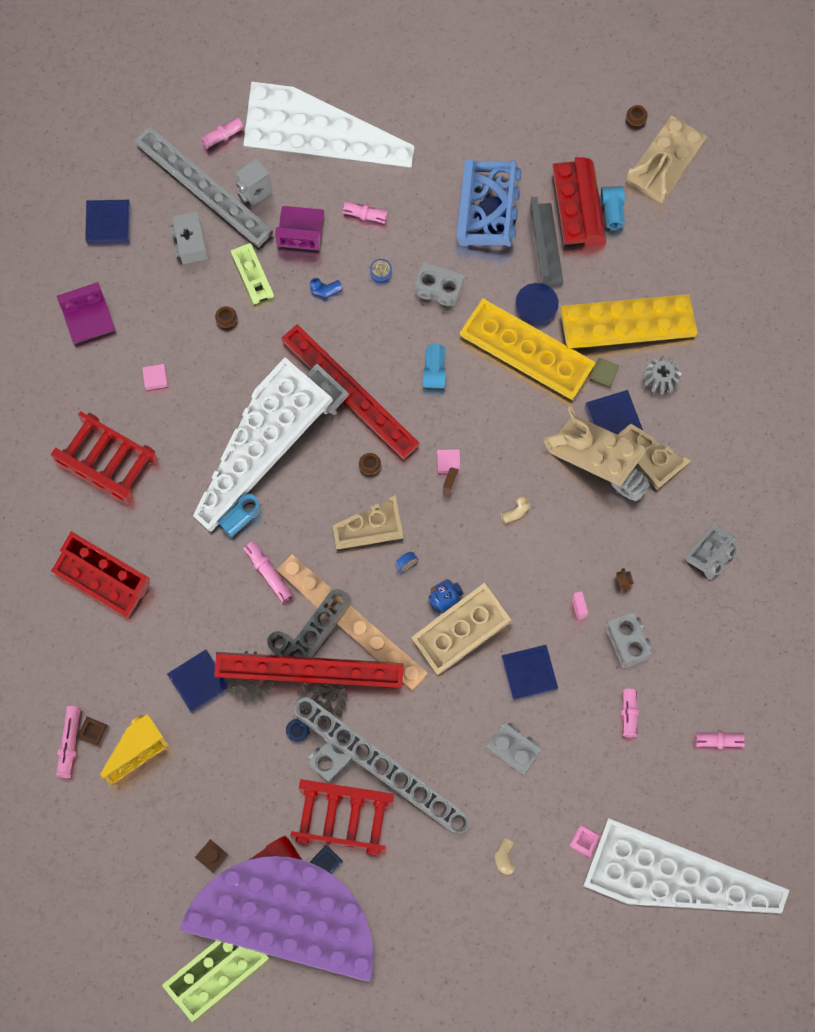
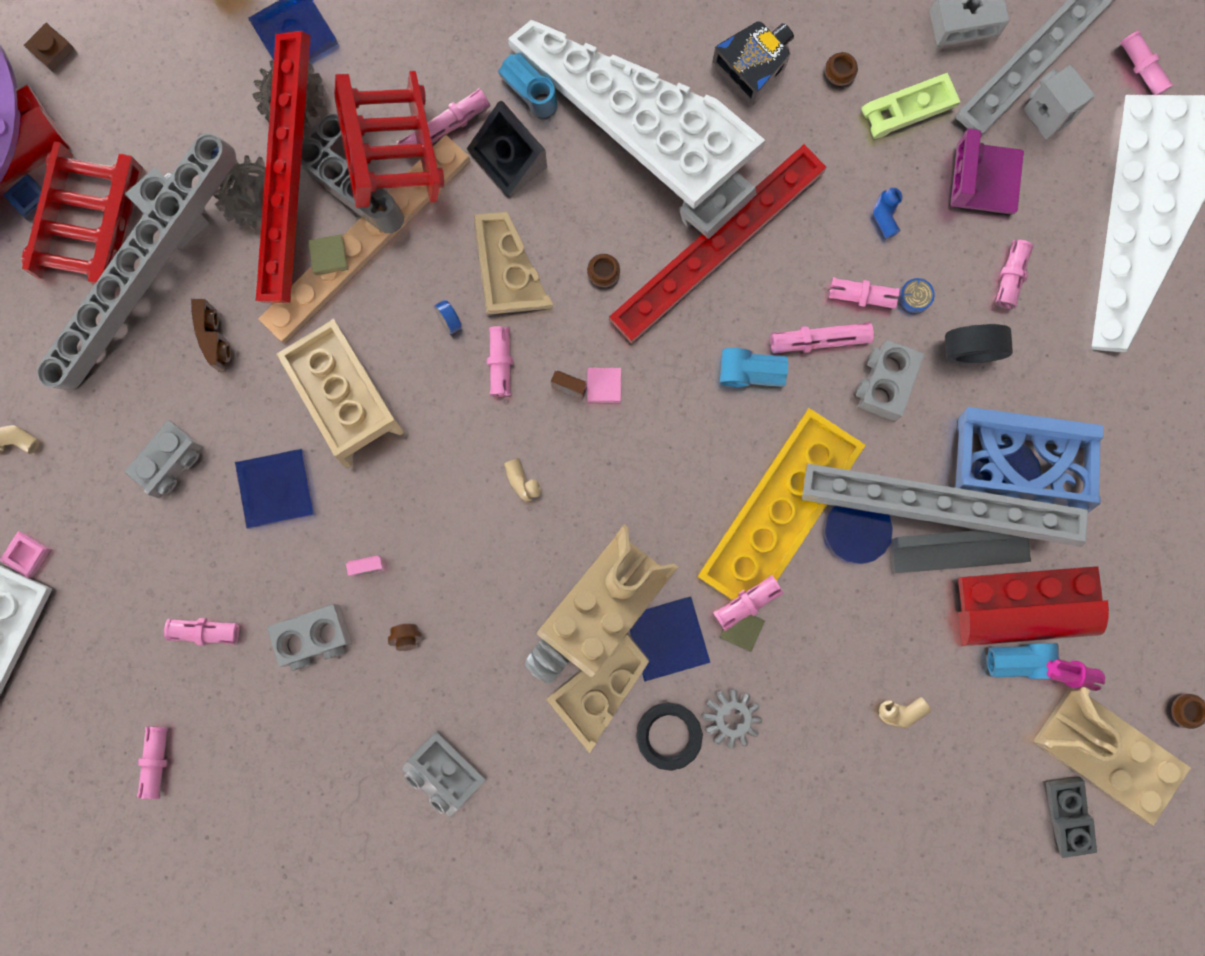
camera: 90 degrees right, 10 degrees up
blue head [429,579,464,613] -> none
yellow plate [560,294,698,349] -> none
none -> reddish brown slope [191,299,231,372]
none -> olive tile [308,235,349,276]
none -> red fence [334,71,444,208]
none -> black slope [467,101,547,197]
none -> bright pink pin [487,326,514,396]
none -> black tyre [636,702,703,771]
none -> torso [713,21,794,105]
none -> bright pink pin [713,575,784,631]
none -> bright pink pin [770,322,874,354]
none -> light grey plate [802,464,1088,547]
none -> bright pink pin [829,277,900,310]
none -> tan arm [879,697,932,728]
none -> black tyre [945,324,1013,363]
none -> dark pink axle [1046,659,1105,691]
none -> dark grey slope [1046,776,1097,858]

